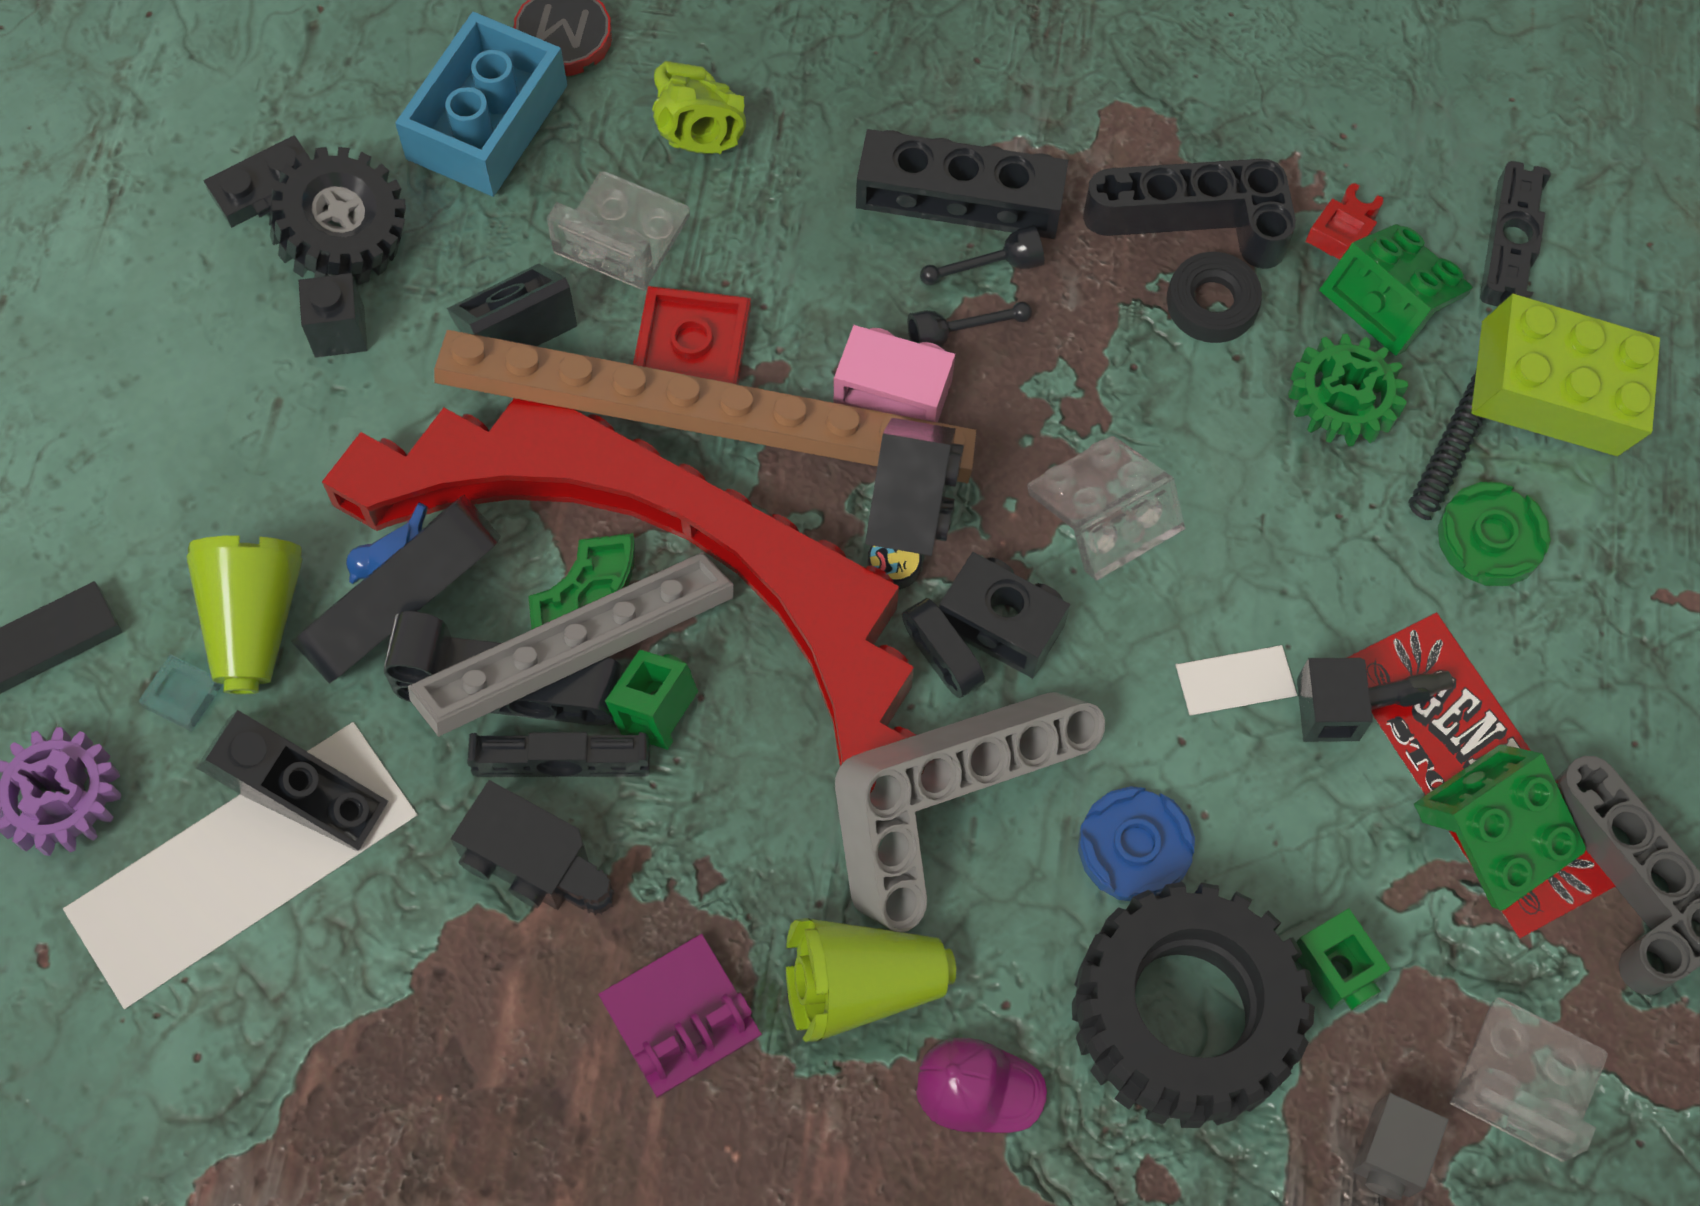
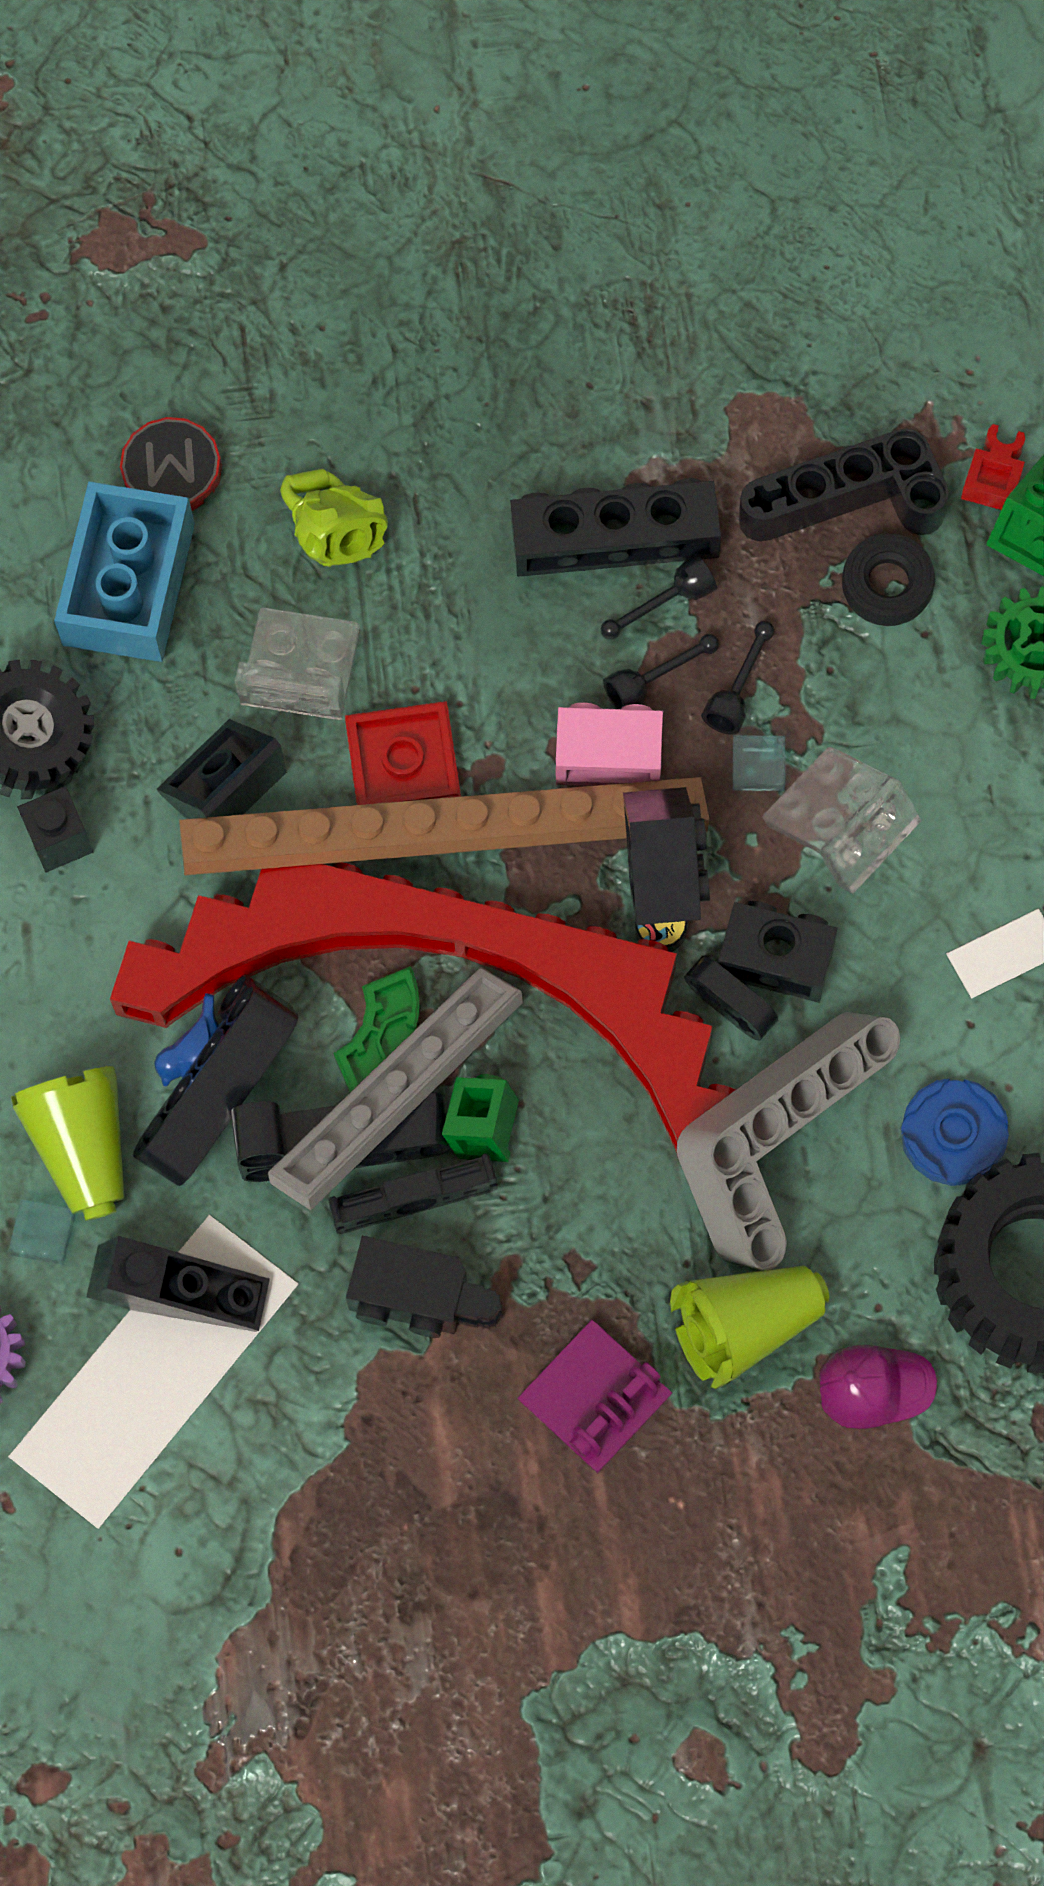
camera: 10 degrees left, 5 degrees up
none -> black hinge [701,621,775,735]
none -> clear light blue tile [733,735,785,791]

